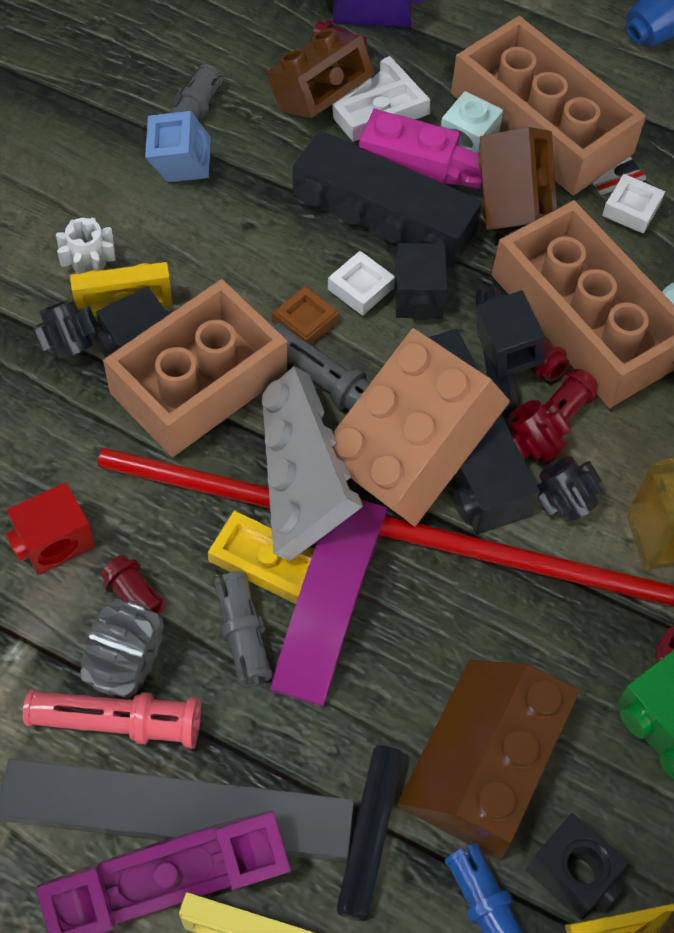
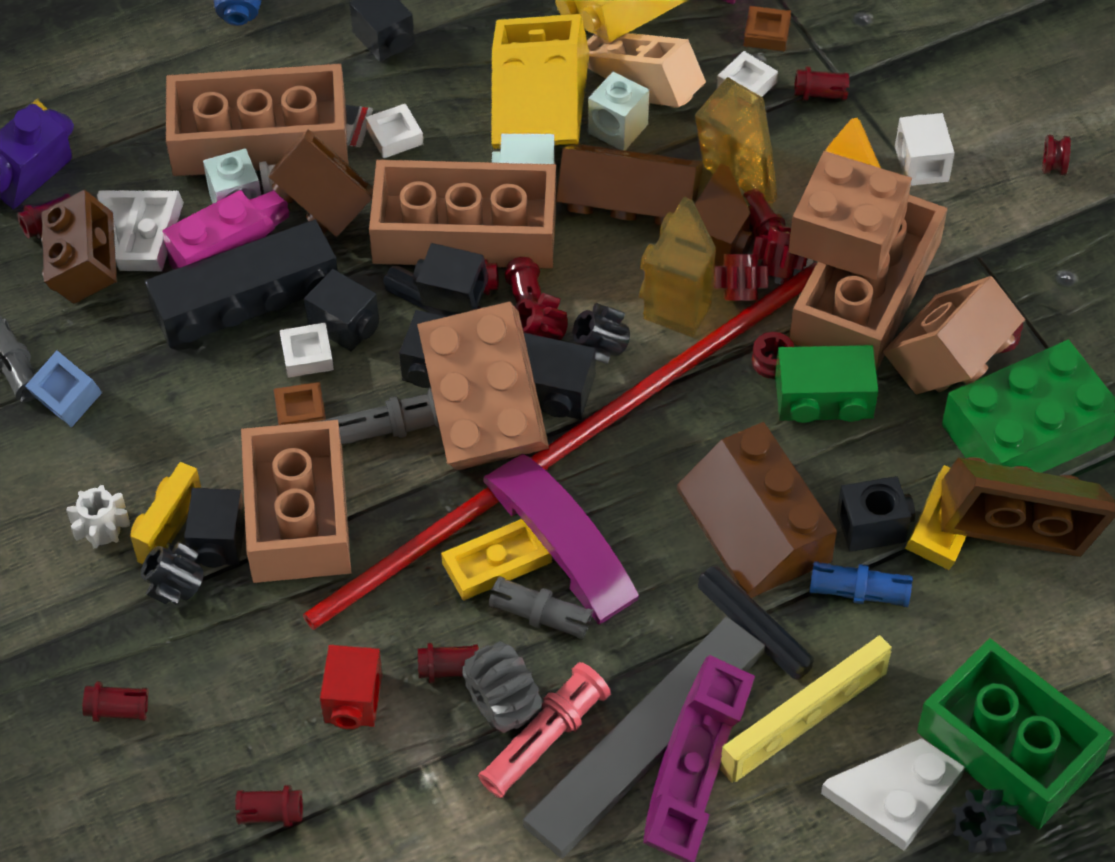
camera: 50 degrees left, 5 degrees down
light grey wing [262,366,363,561] -> none

